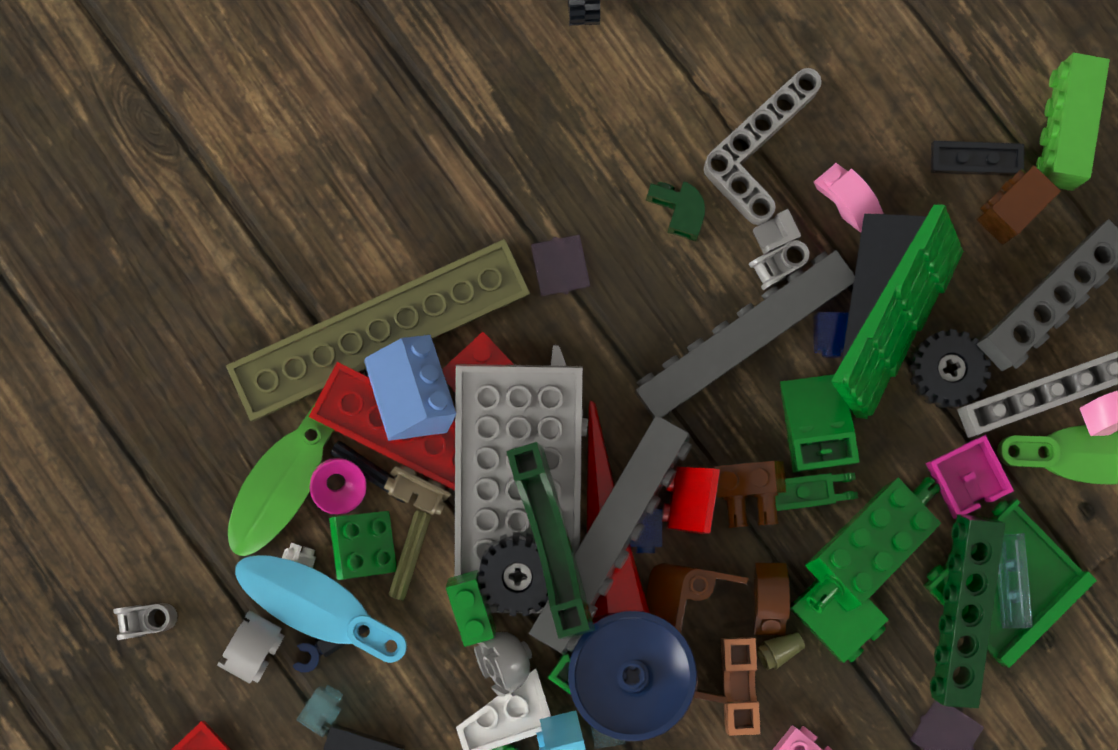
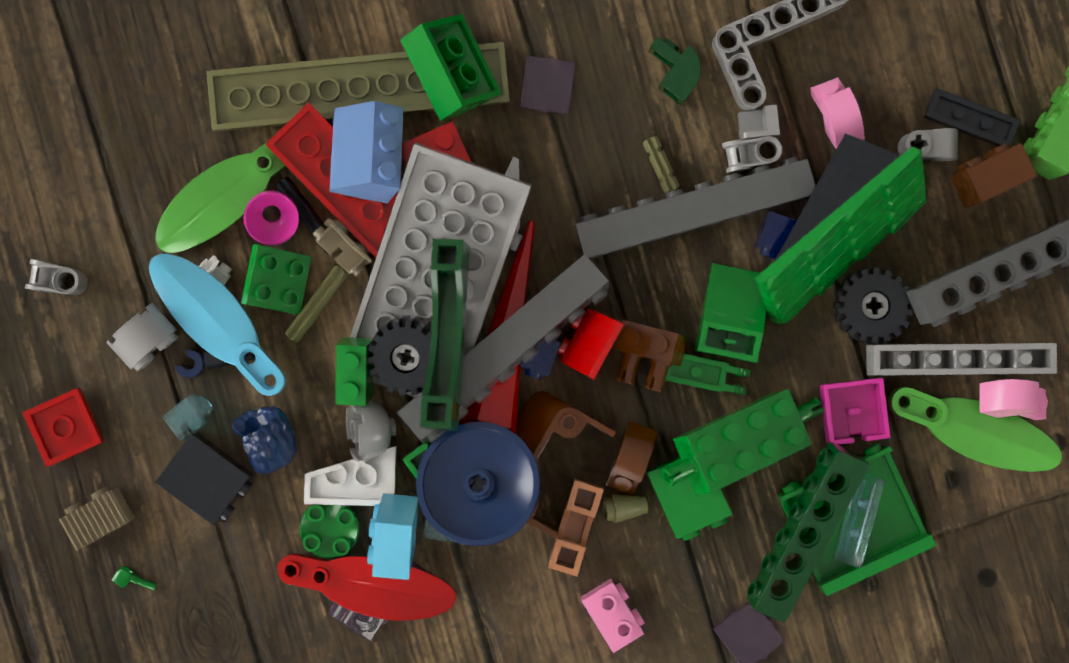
camera: 20 degrees right, 5 degrees up
none -> dark blue hair [232,406,297,474]
none -> green slope [400,14,502,121]
none -> olive axle [643,136,679,193]
none -> light grey piece [897,128,958,161]

